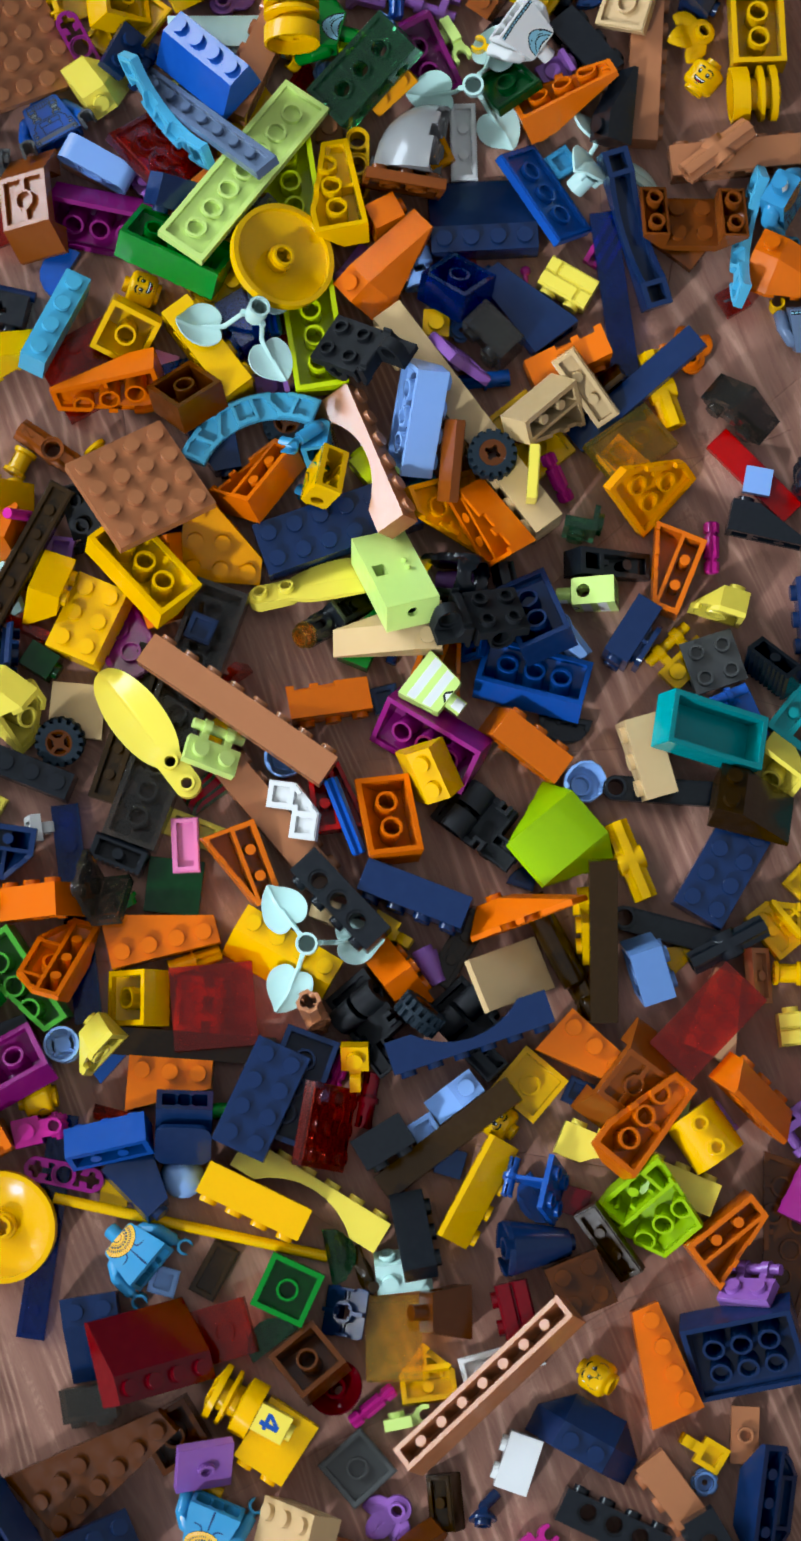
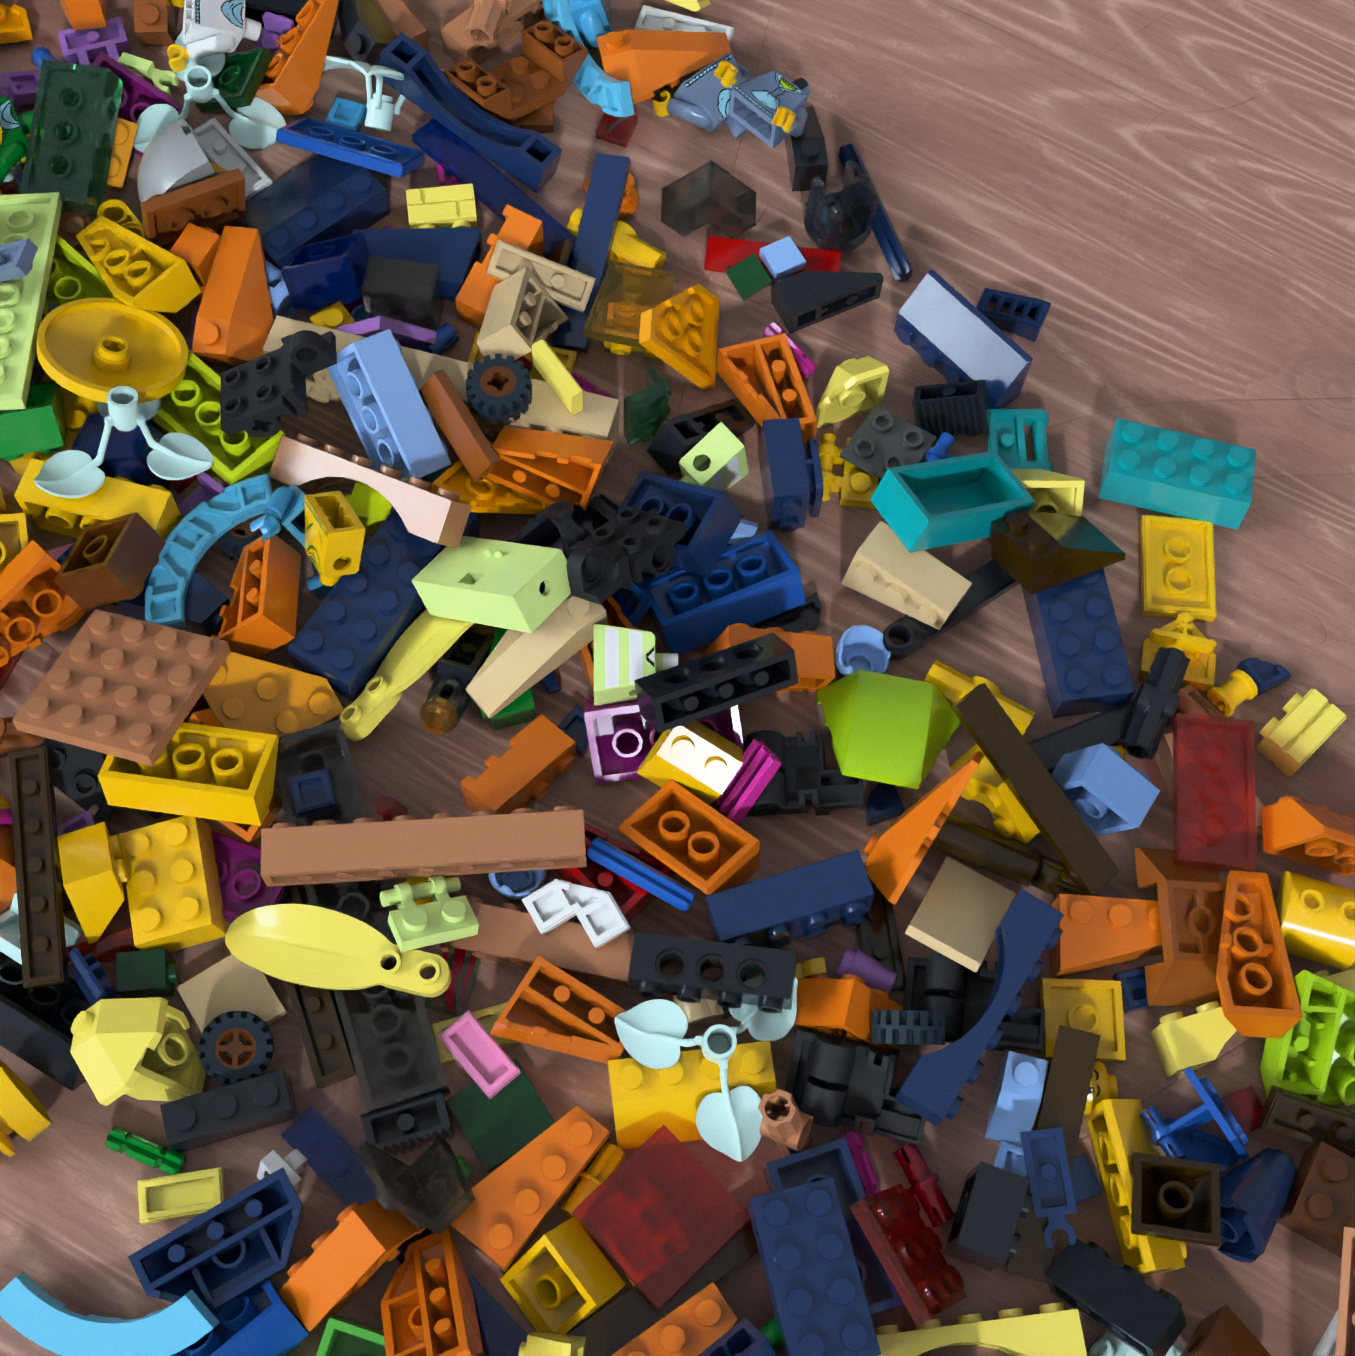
camera: 40 degrees left, 15 degrees down
yellow plate [340,1041,370,1093] -> none
dark red brick [490,1278,536,1341] -> none
none -> black brick [634,632,799,733]
none -> dark pink tile [713,739,782,825]
none -> dark green tile [725,253,772,302]
none -> dark blue plate [1020,1127,1077,1248]
none -> dark brown slope [1131,1152,1221,1247]

